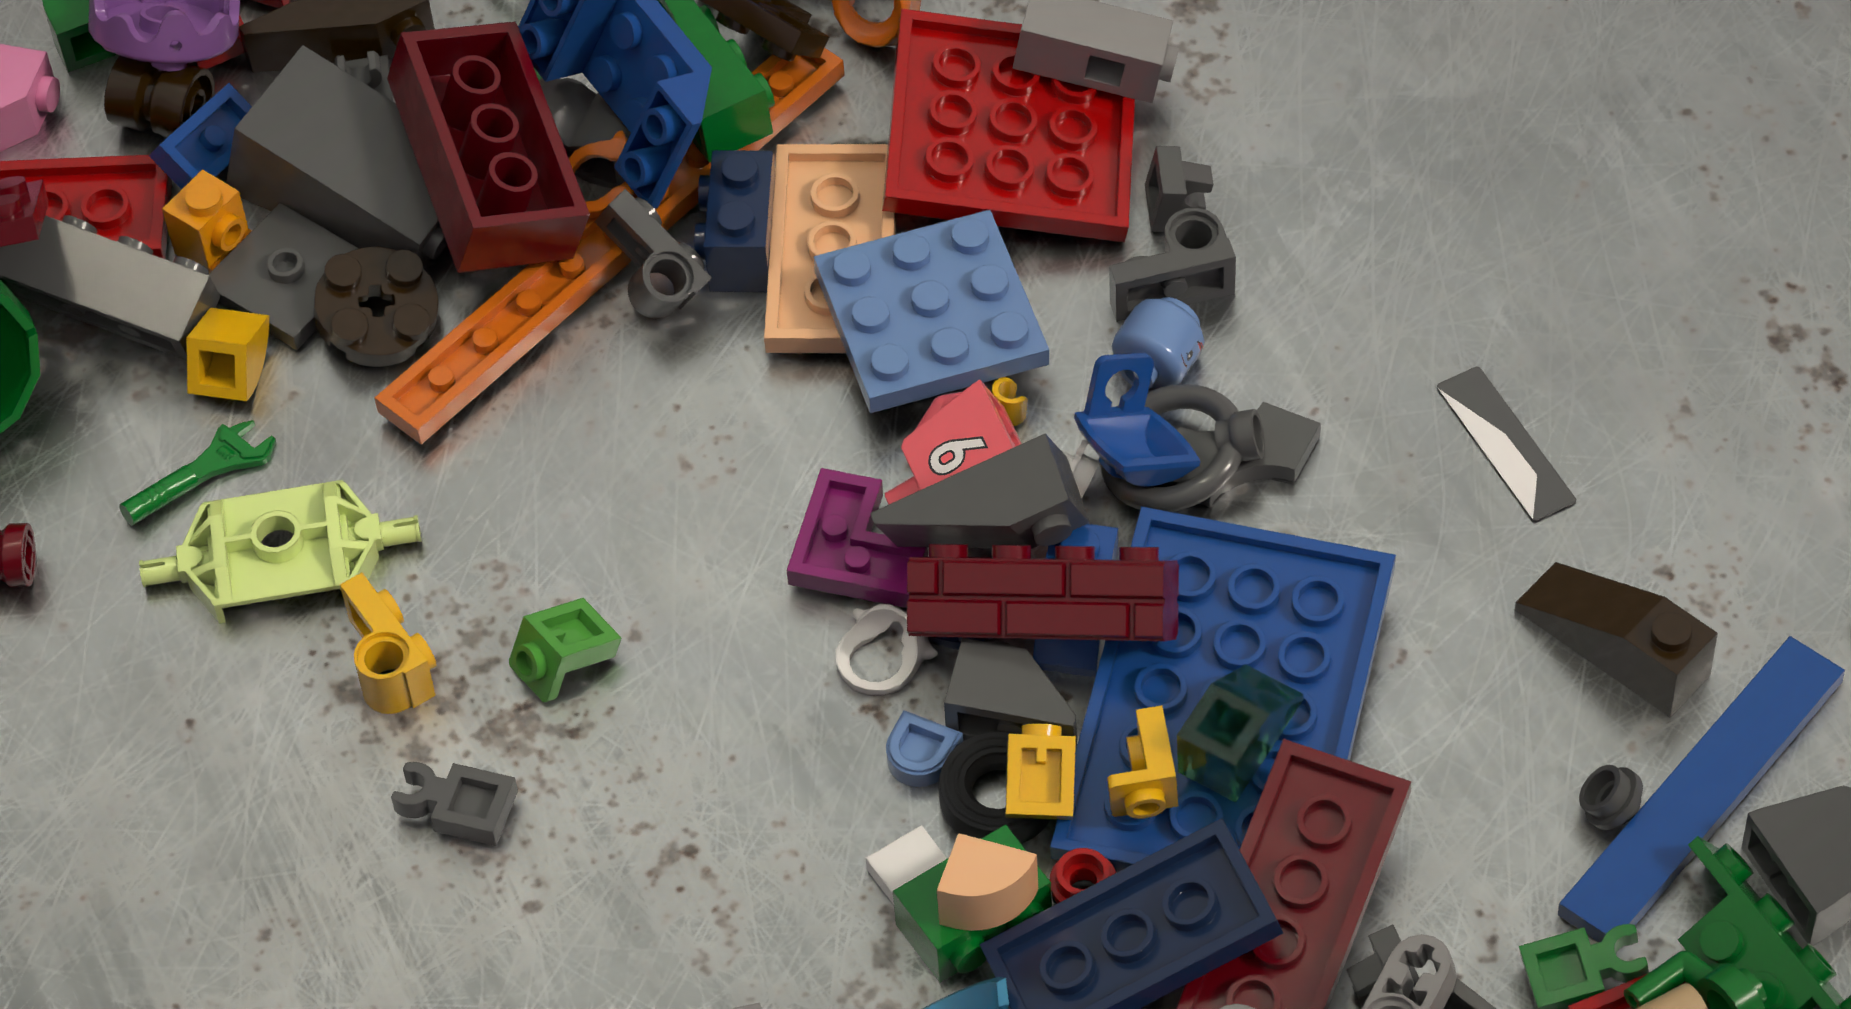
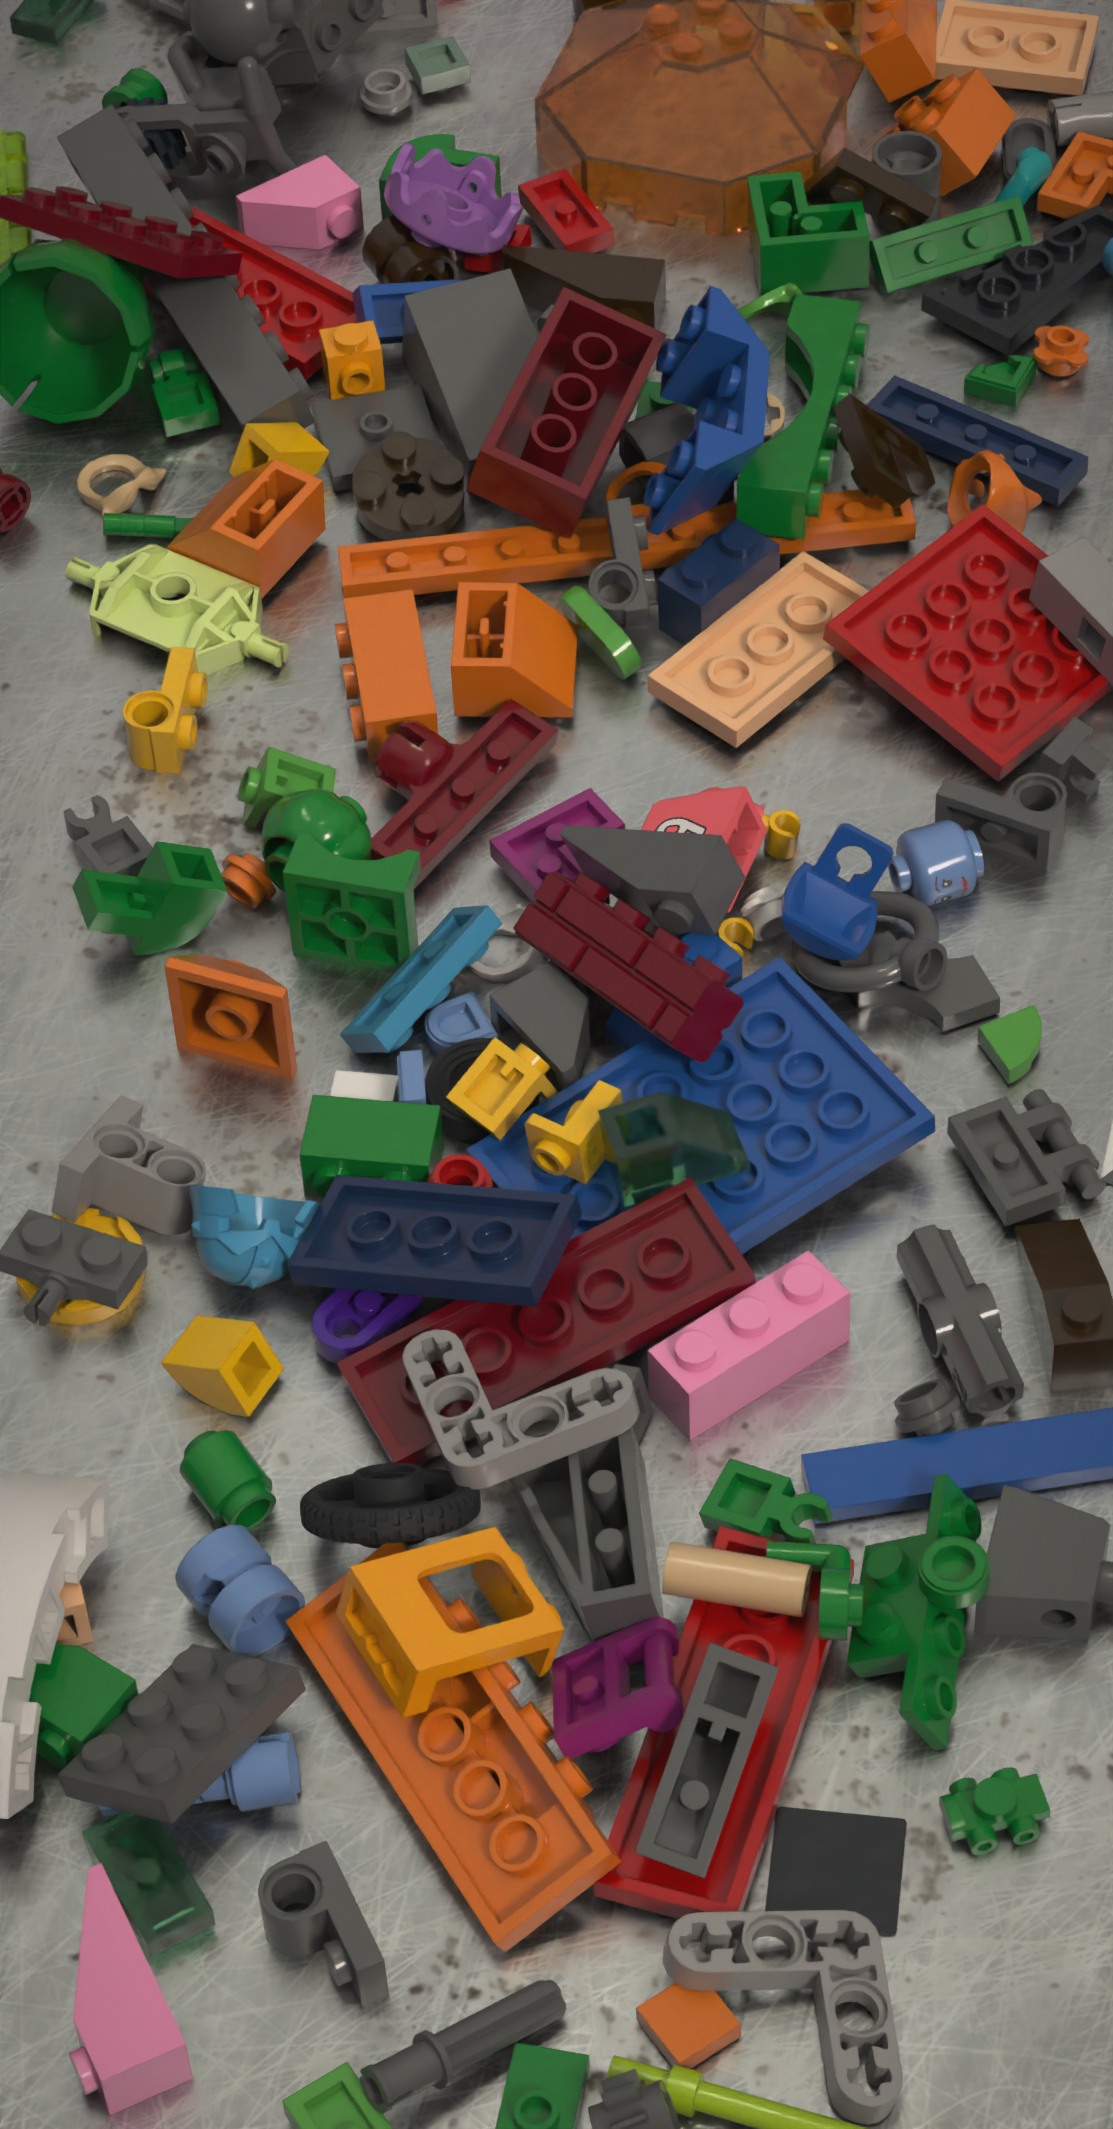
camera: 40 degrees right, 5 degrees down
medium blue plate [814,210,1049,413] -> none
light nougat brick [937,833,1038,931] -> none
none -> green brick [72,841,228,955]
none -> tan piece [77,454,166,517]
none -> green plate [148,348,220,437]
none -> orange slope [164,954,298,1080]
none -> orange slope [166,459,326,599]
none -> orange plate [221,853,276,909]
none -> green plant [262,789,372,892]
none -> green piece [283,832,421,973]
none -> orange brick [335,589,438,764]
none -> dark azure plate [340,905,502,1053]
none -> dark red plate [371,699,558,890]
none -> medium blue tile [397,1050,427,1104]
none -> orange slope [451,582,578,718]
none -> bright green tile [558,585,642,680]
none -> bright pink brick [648,1250,850,1441]
none -> dark grey piece [896,1224,1024,1418]
none -> green tile [918,1536,990,1609]
none -> dark grey plate [947,1089,1106,1226]
none -> bright green tile [977,1005,1042,1084]

